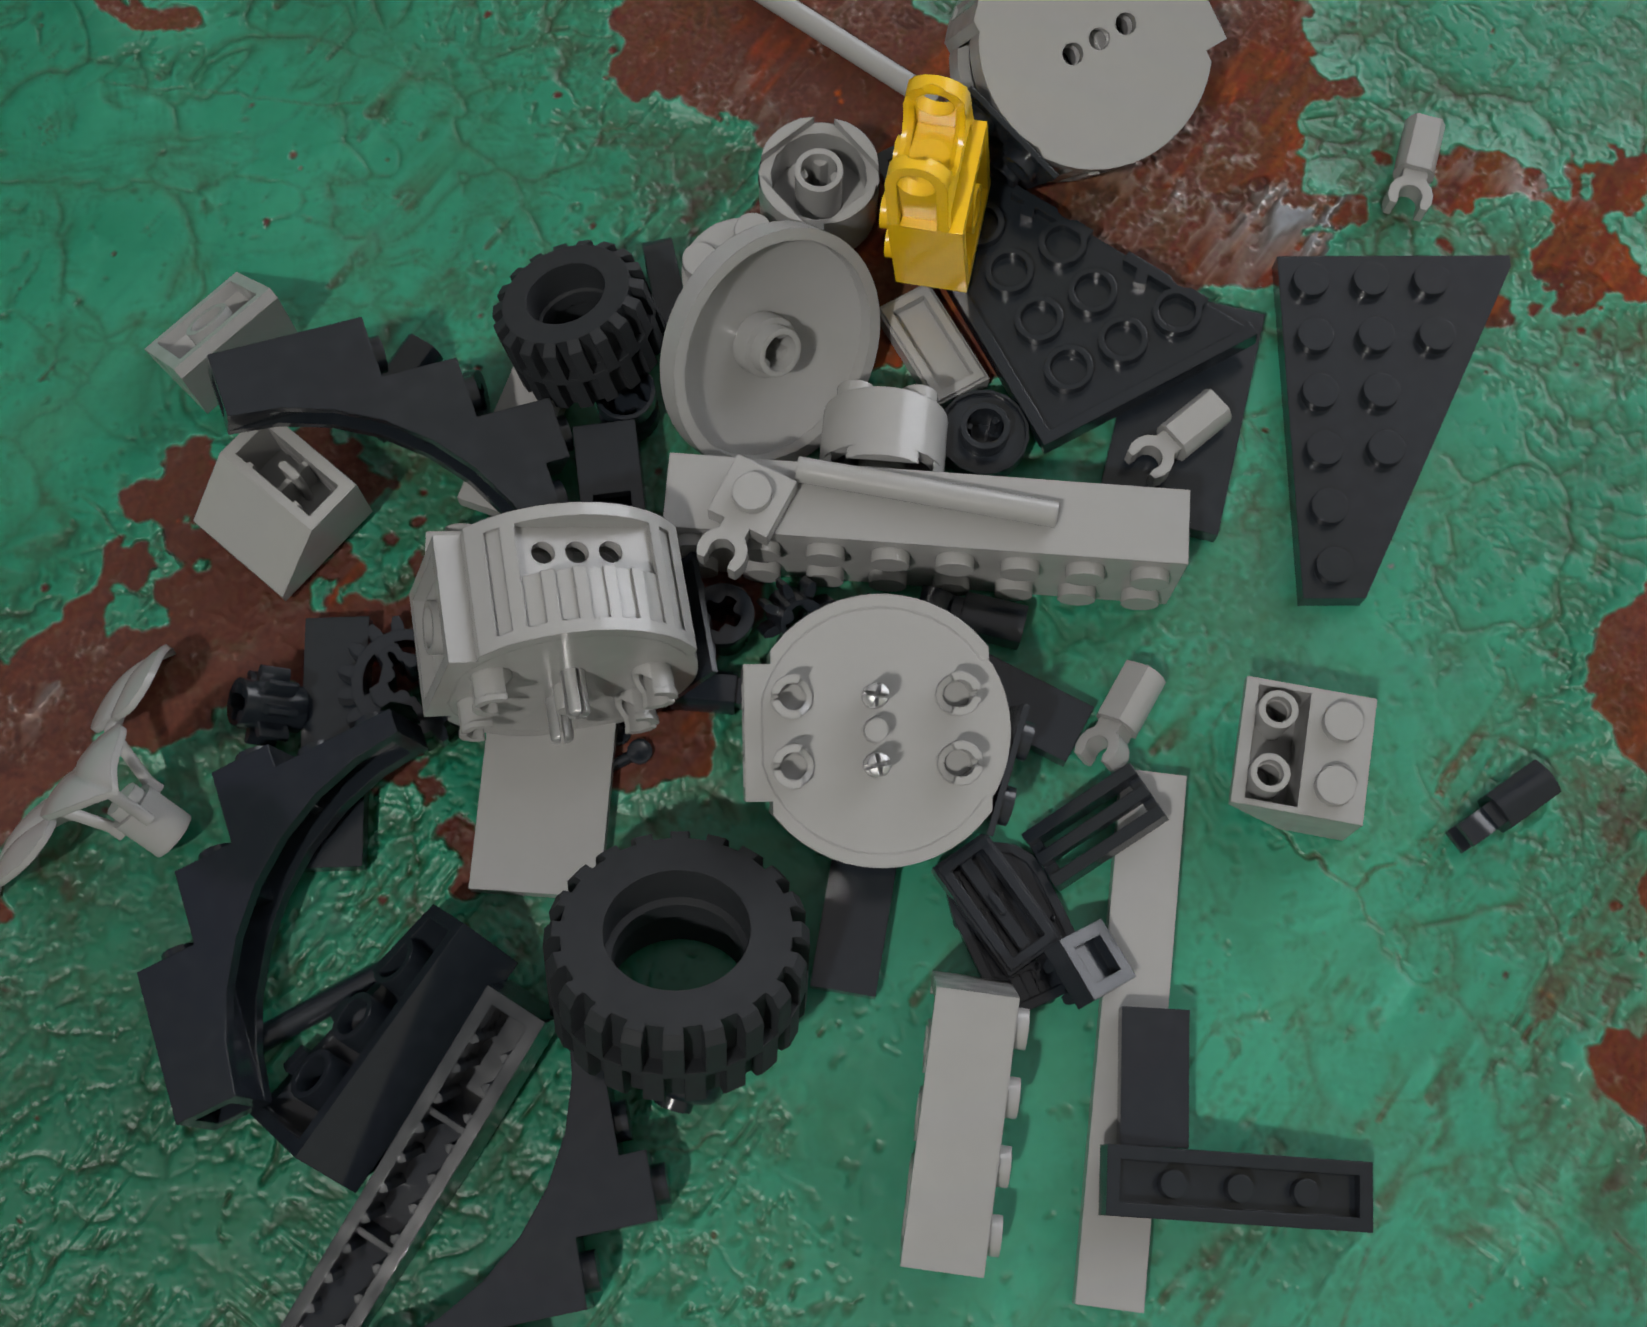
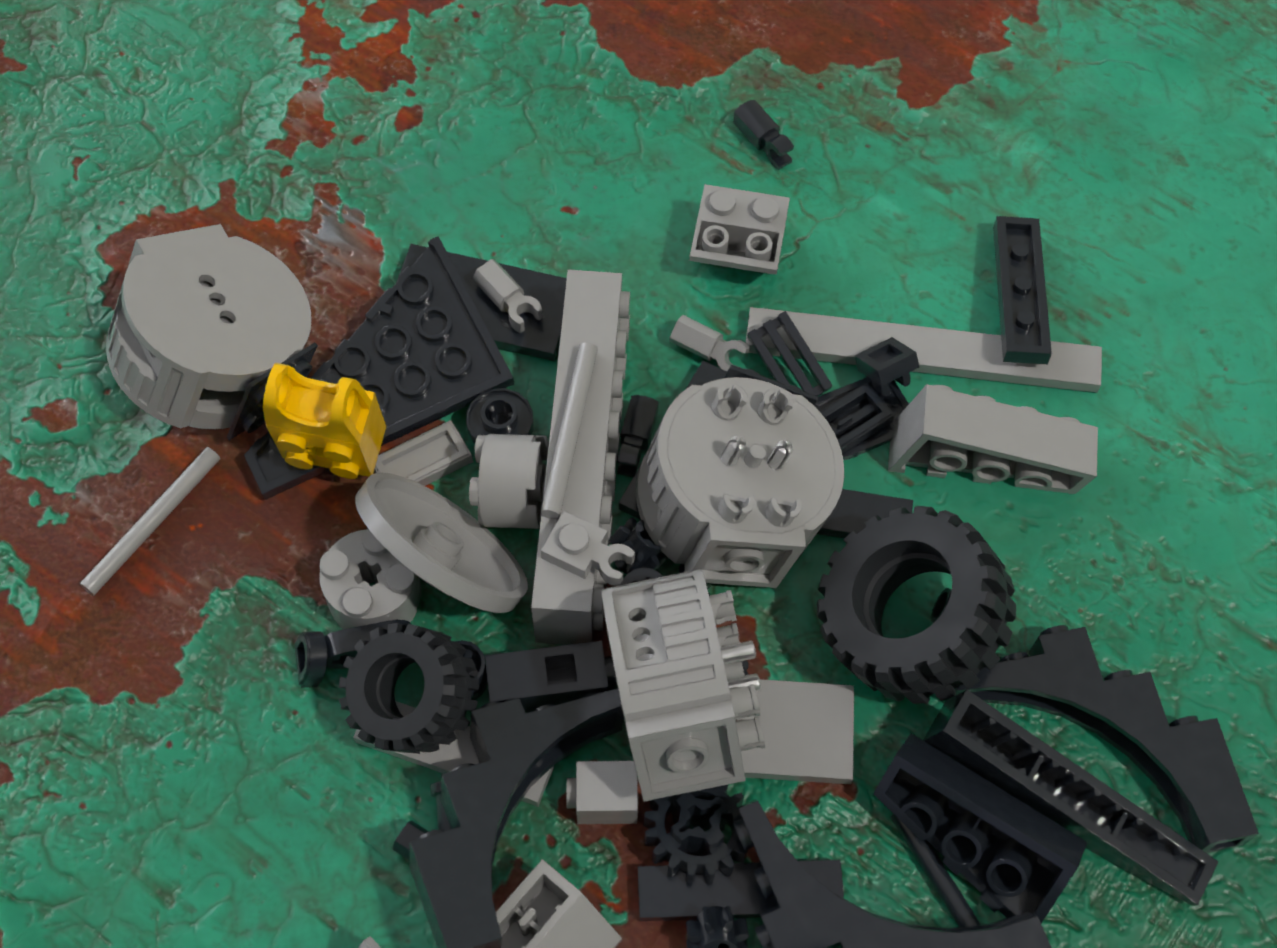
camera: 90 degrees left, 10 degrees down
light grey brick [758,117,880,249] -> none
black tile [1117,1006,1190,1149] -> none
black wing [1272,255,1511,606] -> none
light grey bar [1382,113,1445,222] -> none
none -> black tile [294,631,327,688]

